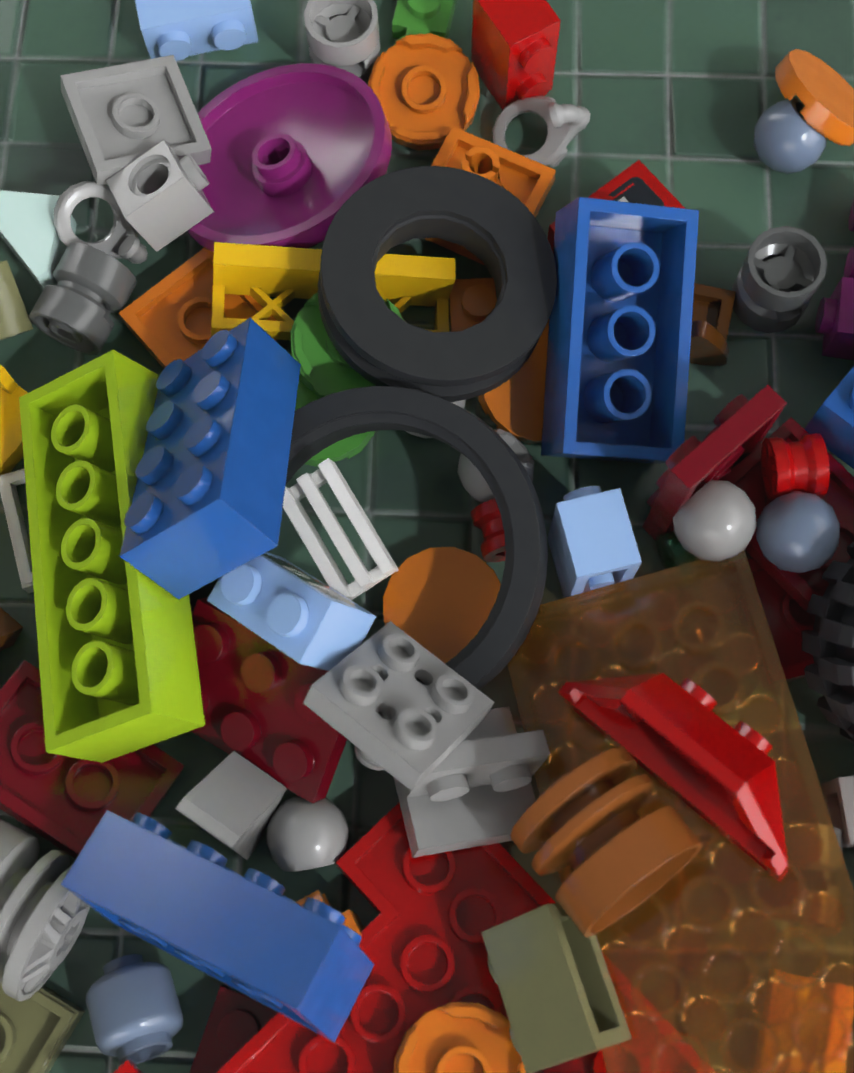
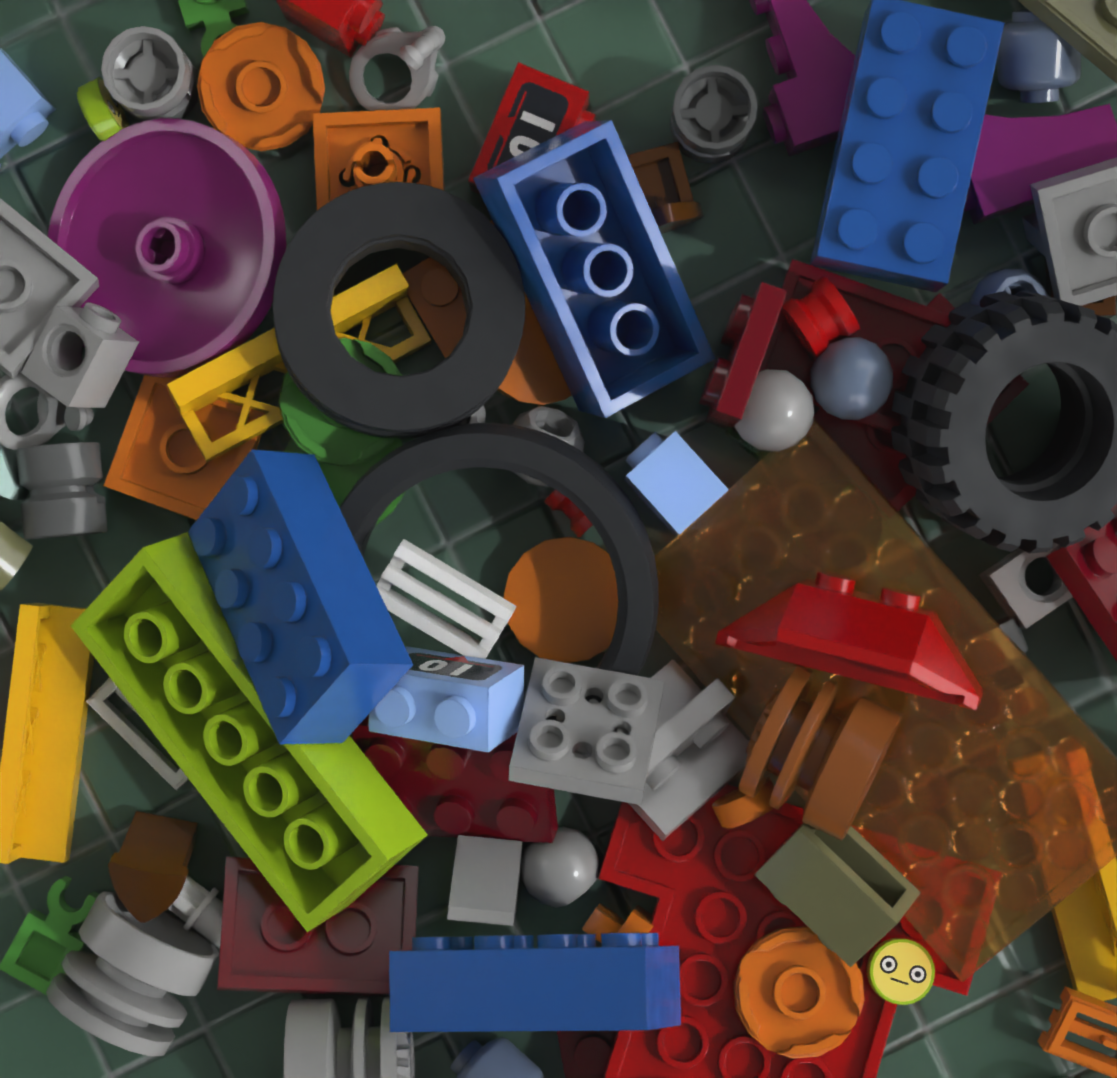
camera: 30 degrees left, 15 degrees up
none -> lime tile [77,77,130,141]
none -> orange tile [712,777,774,828]

